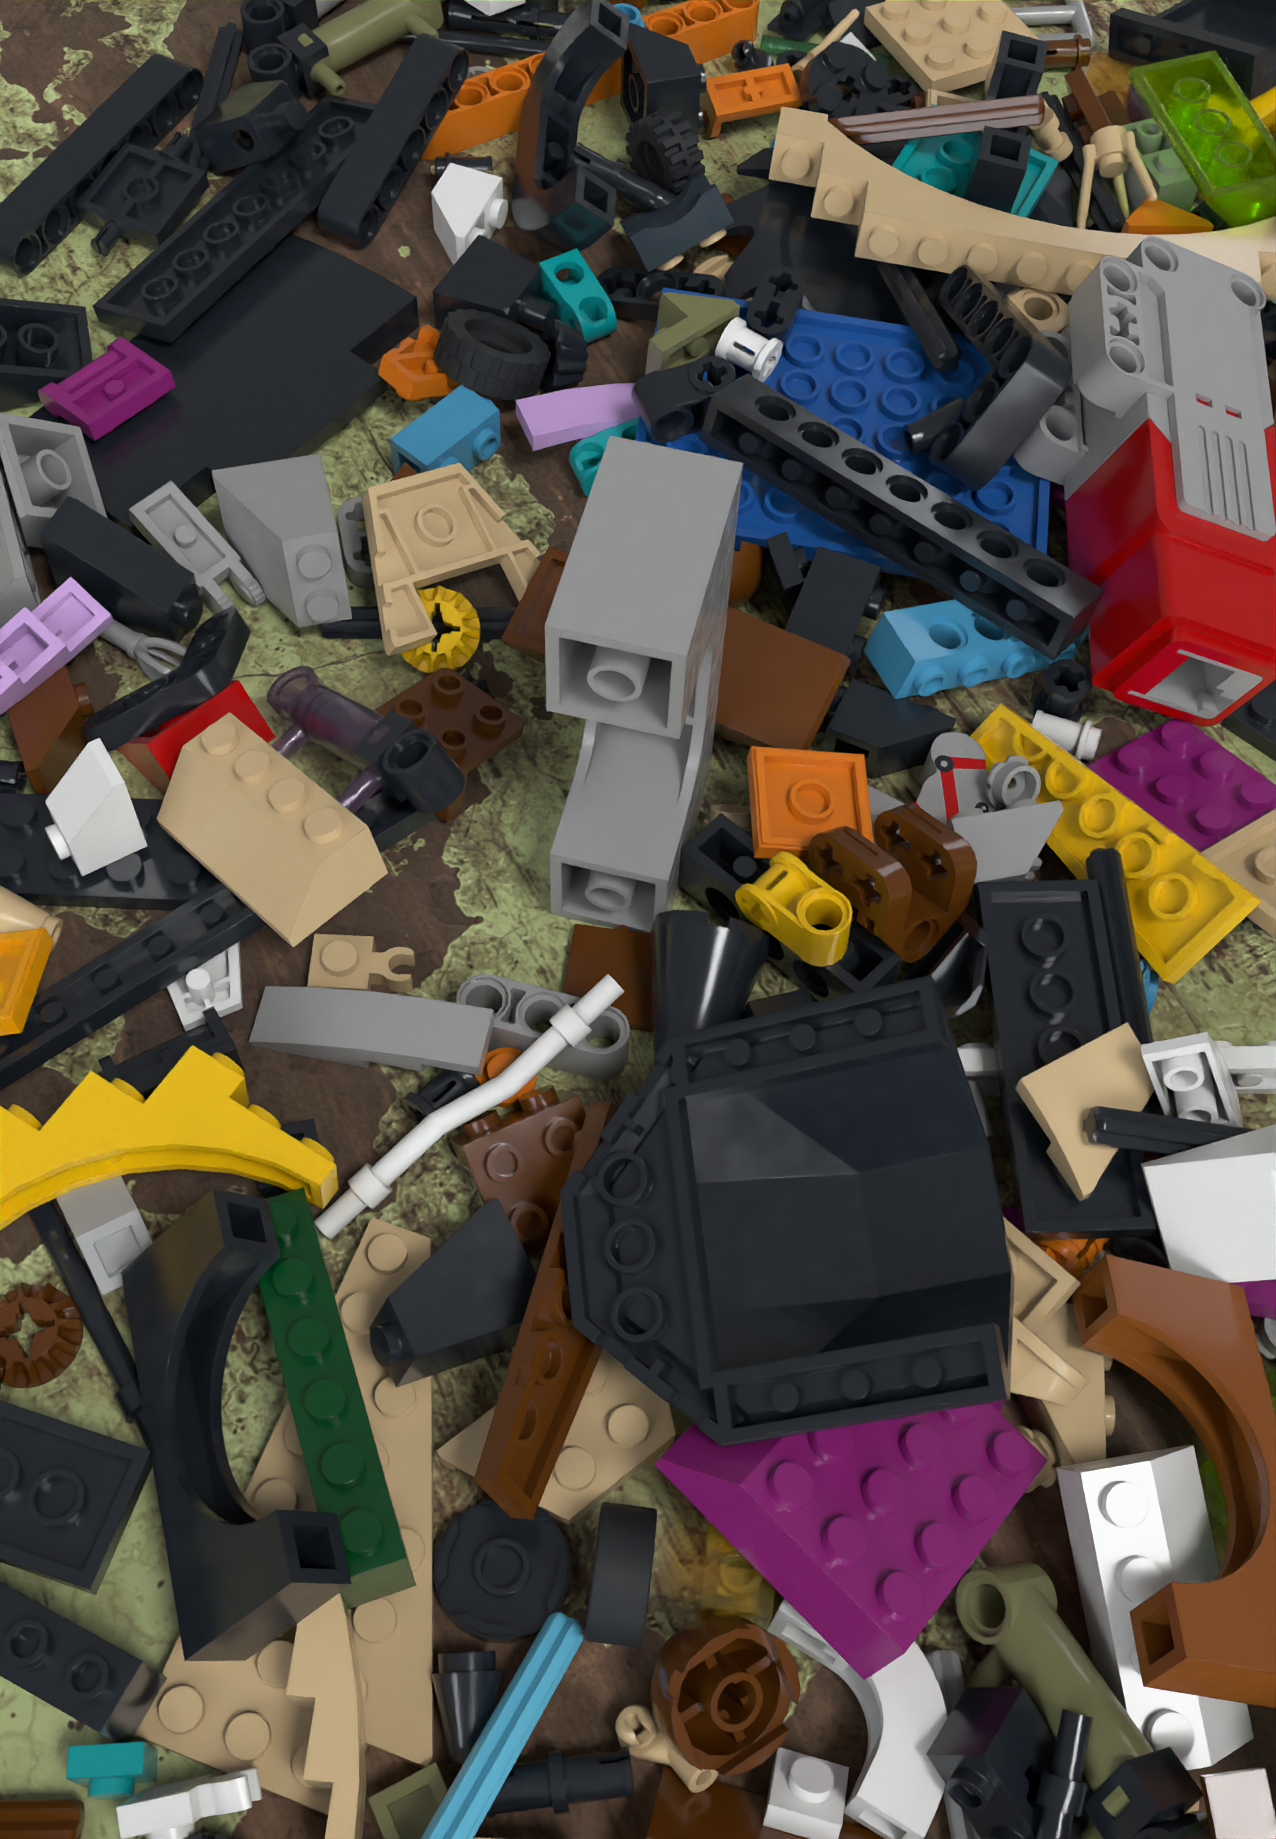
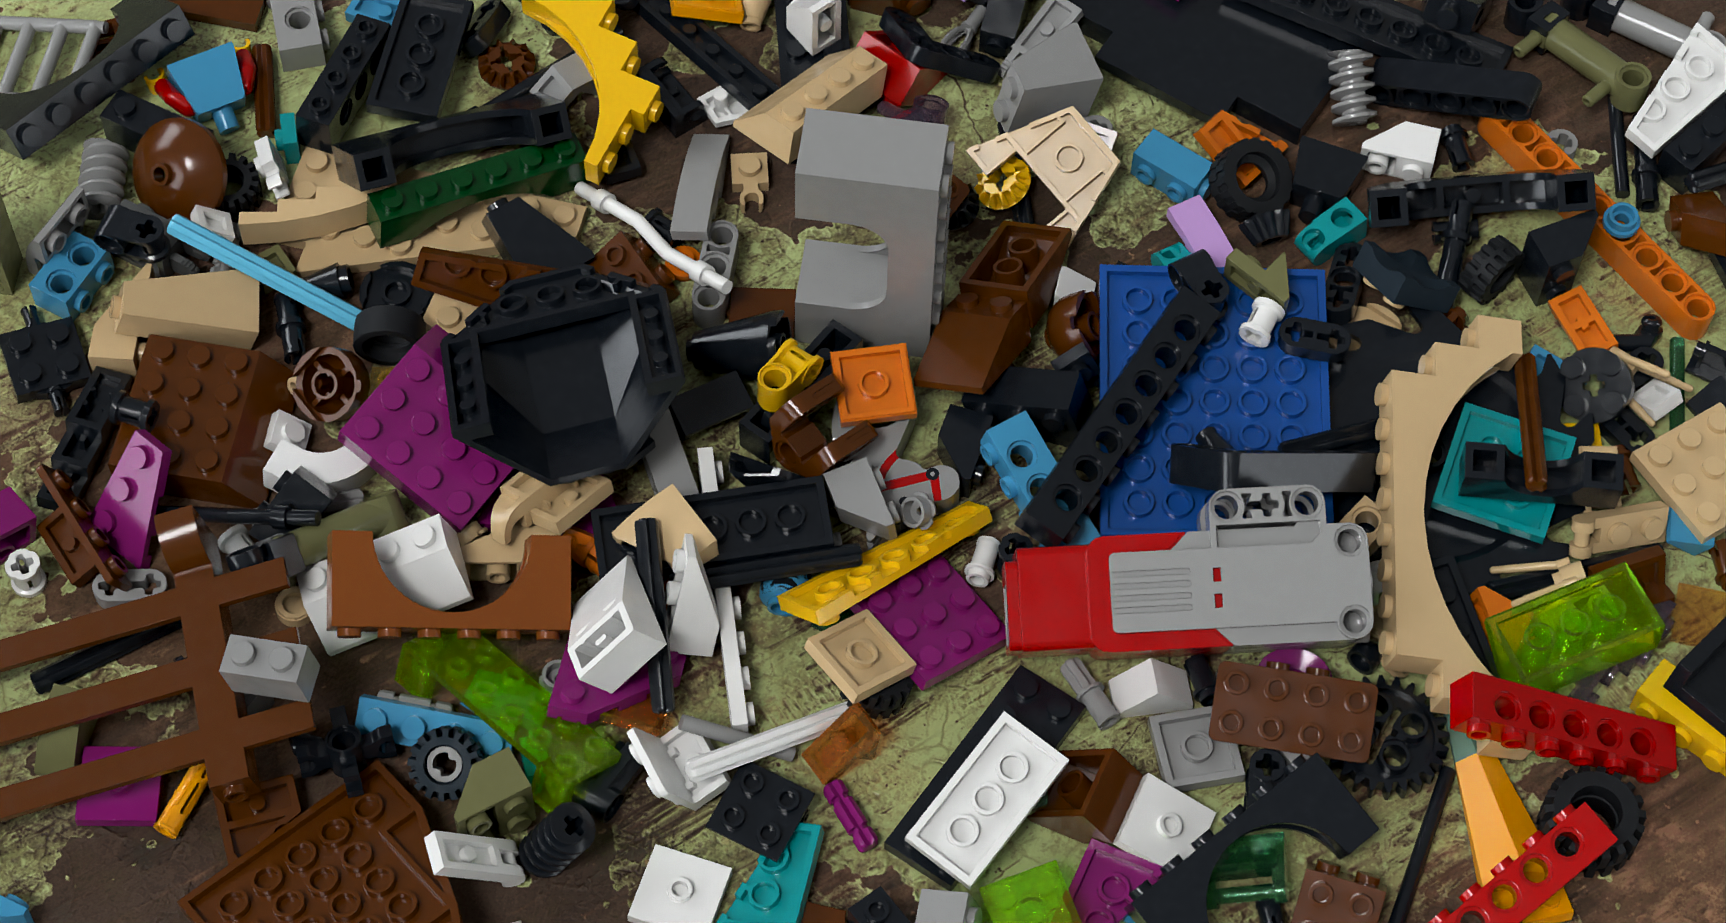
camera: 85 degrees right, 0 degrees up
none -> light grey piece [1327,49,1377,127]

